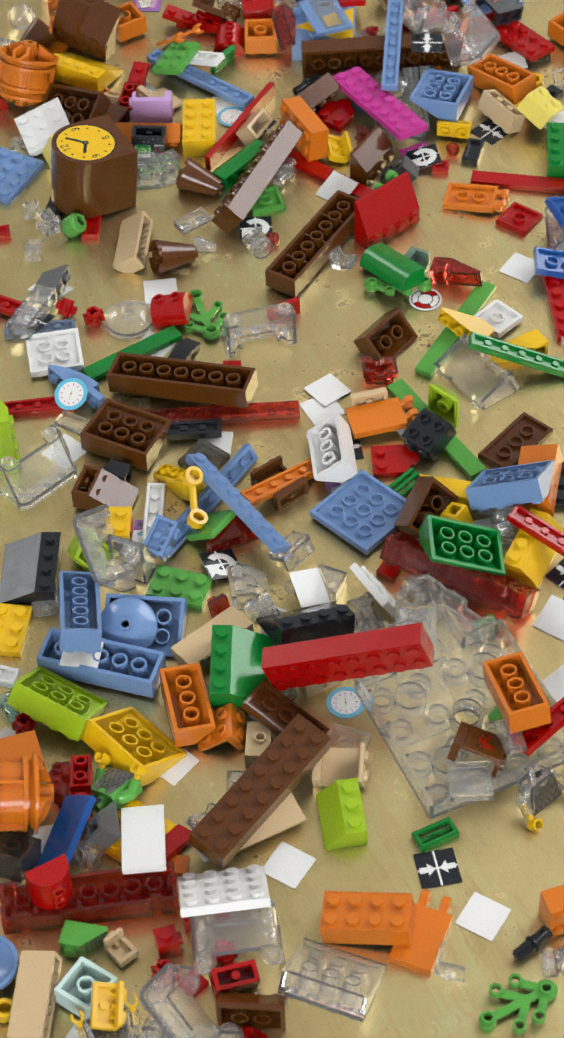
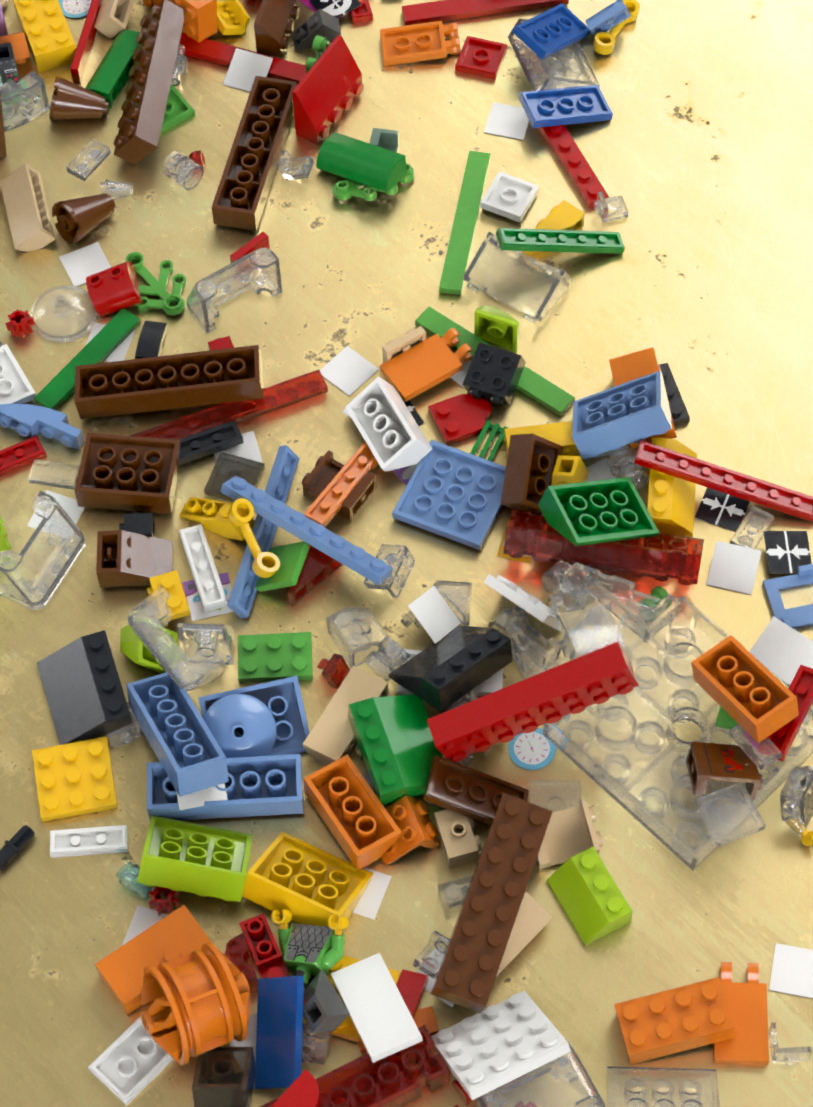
camera: 20 degrees left, 10 degrees up
sticker [54,378,88,410] -> none
medium blue bracket [141,514,182,562] -> none
sticker [198,549,245,580] -> none
sticker [240,216,273,240] -> none
white sticker [264,841,316,889] -> none
white sticker [303,373,351,406] -> none
reddish brown slope [353,307,418,367] -> none
clear red cylinder [360,356,398,385] -> none
red tile [376,558,403,582] -> none
sticker [409,289,442,311] -> none
green tile [411,817,460,853] -> none
black sticker [413,847,462,889] -> none
clear red slope [429,257,483,287] -> none
yellow slope [437,307,496,352] -> none
reddish brown tile [478,412,553,468] -> none

